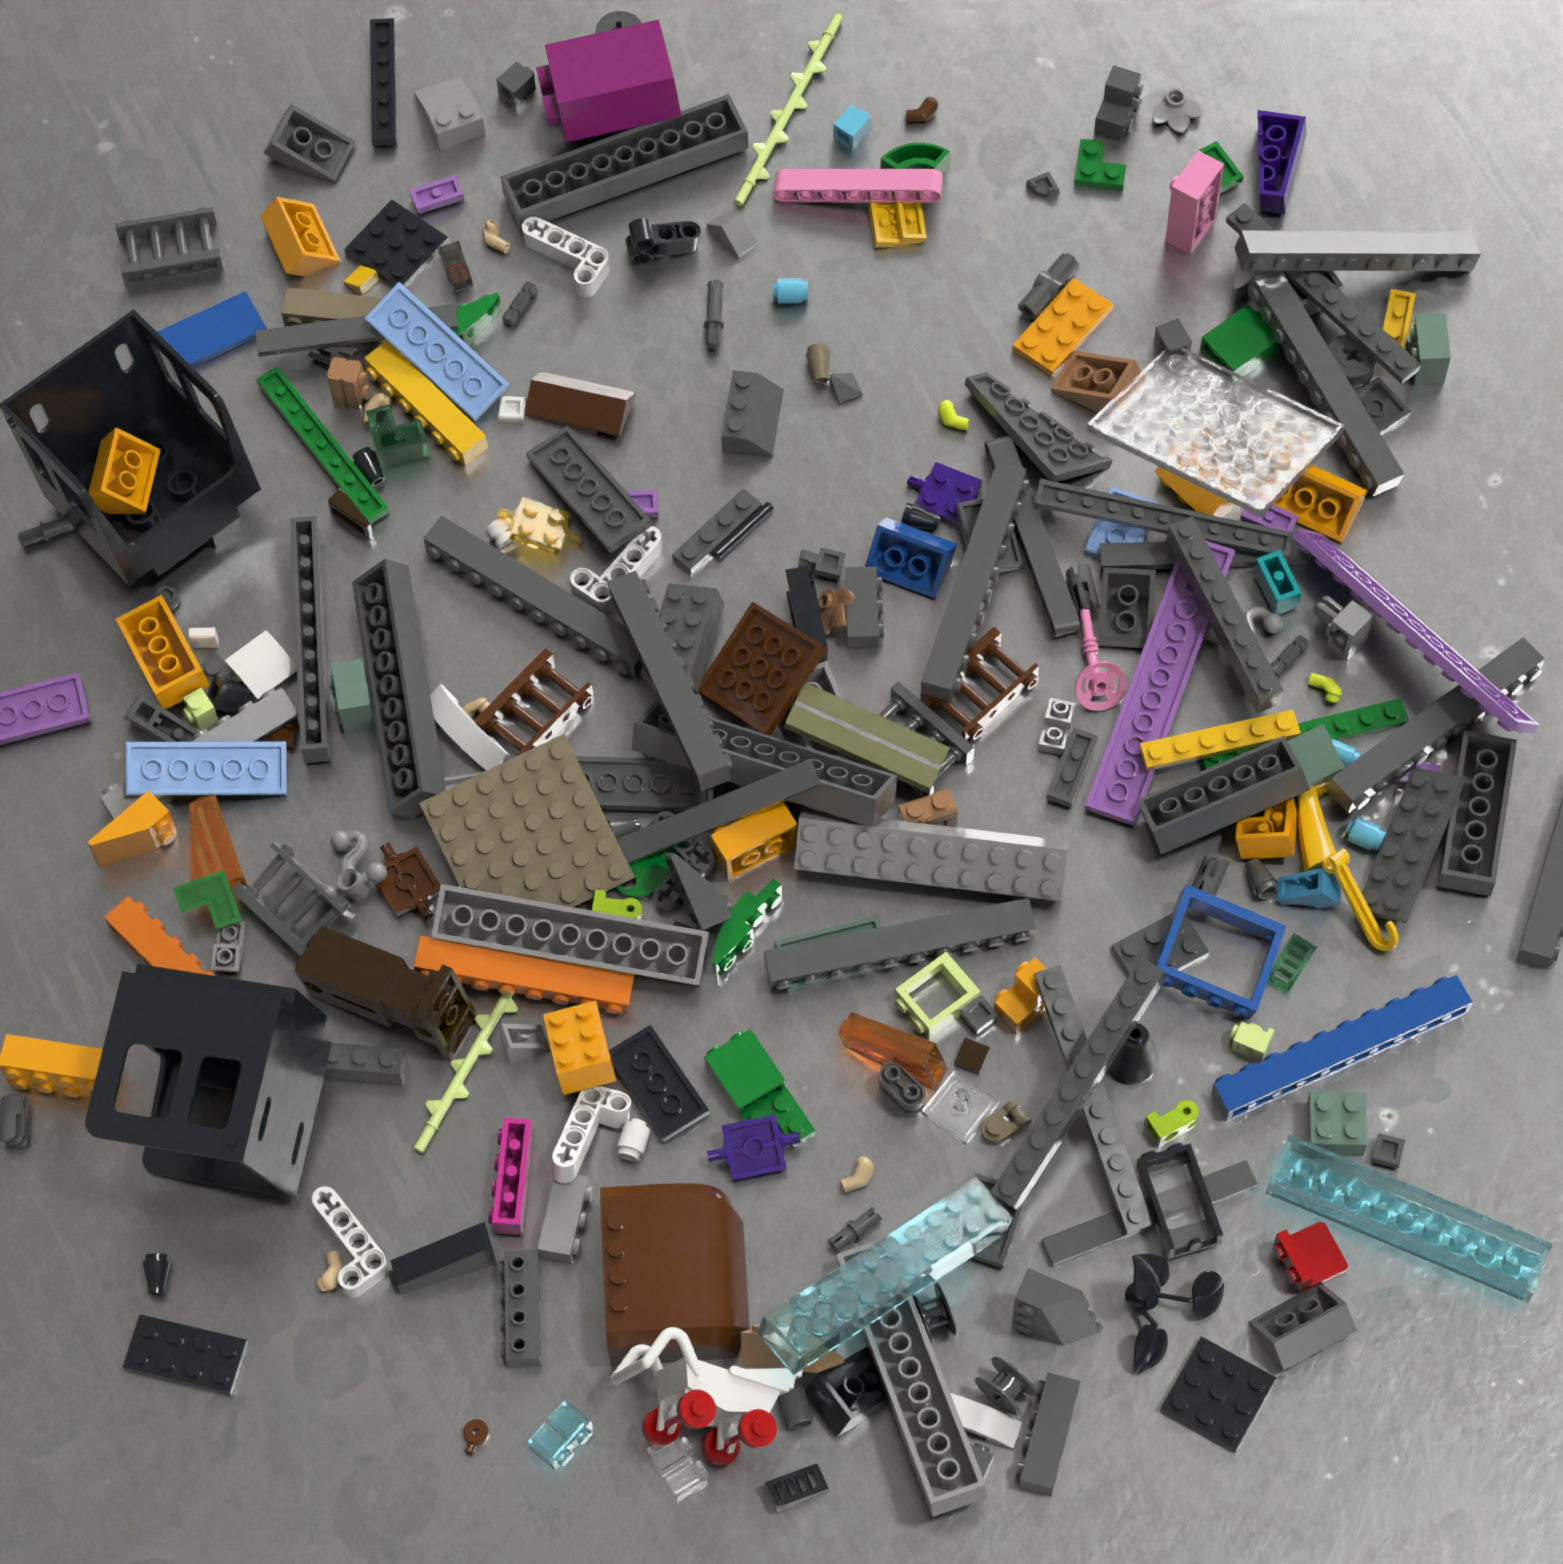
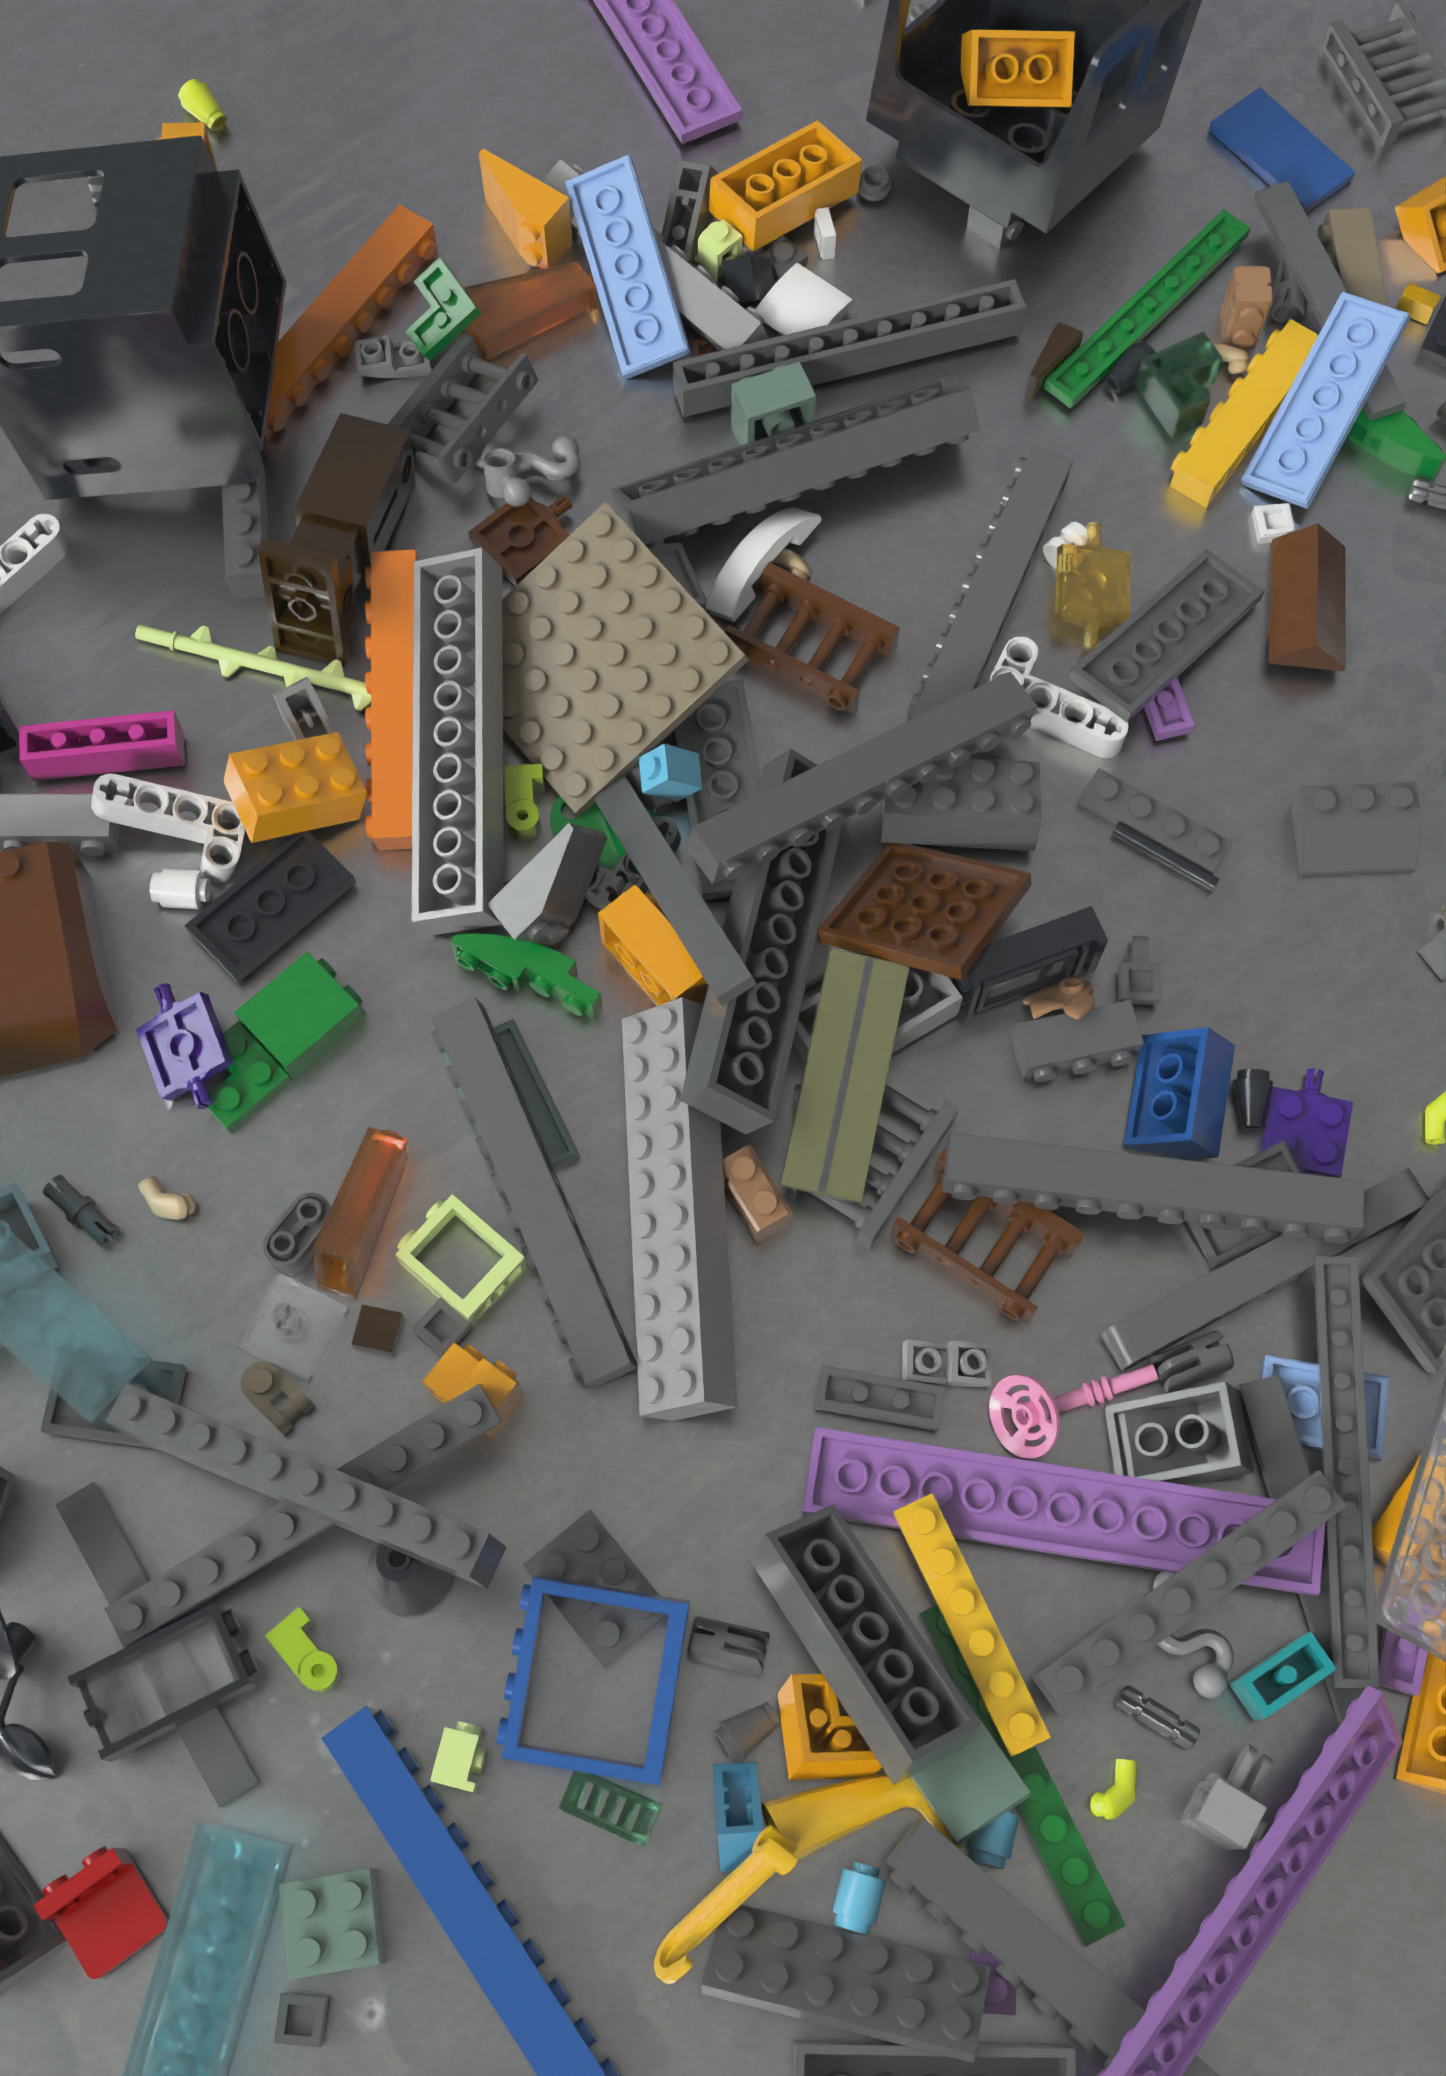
camera: 75 degrees right, 5 degrees up
none -> medium azure brick [639,744,702,802]

